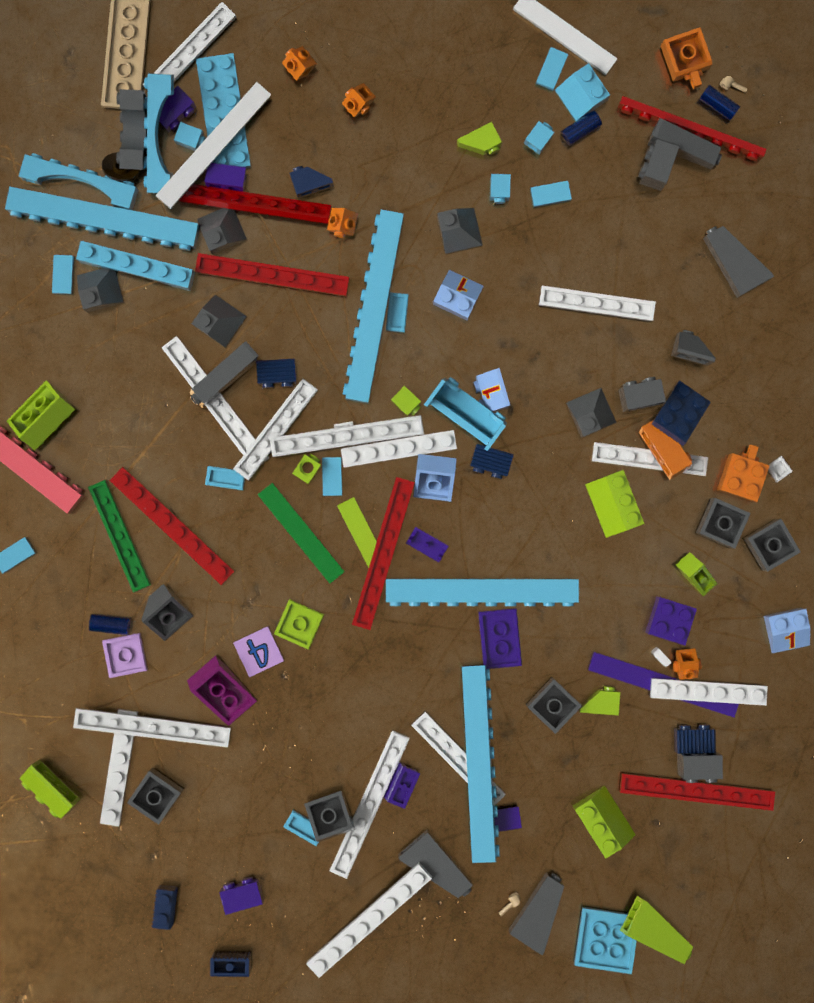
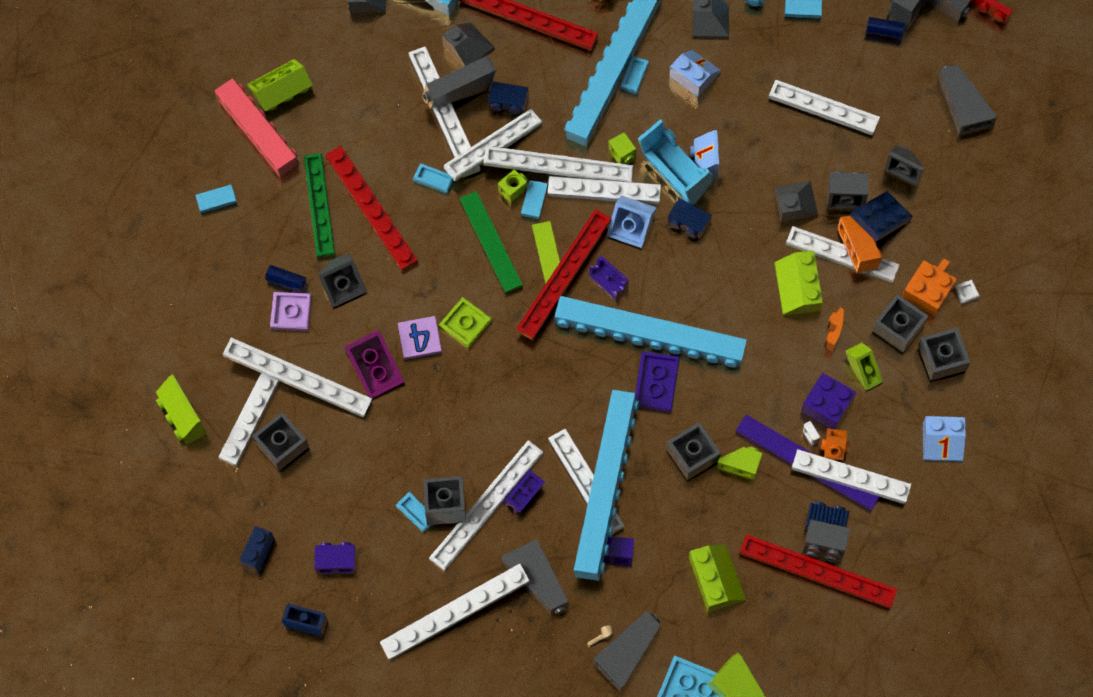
camera: 20 degrees right, 20 degrees down
none -> orange slope [826,307,844,352]
none -> clear blue piece [866,17,905,39]

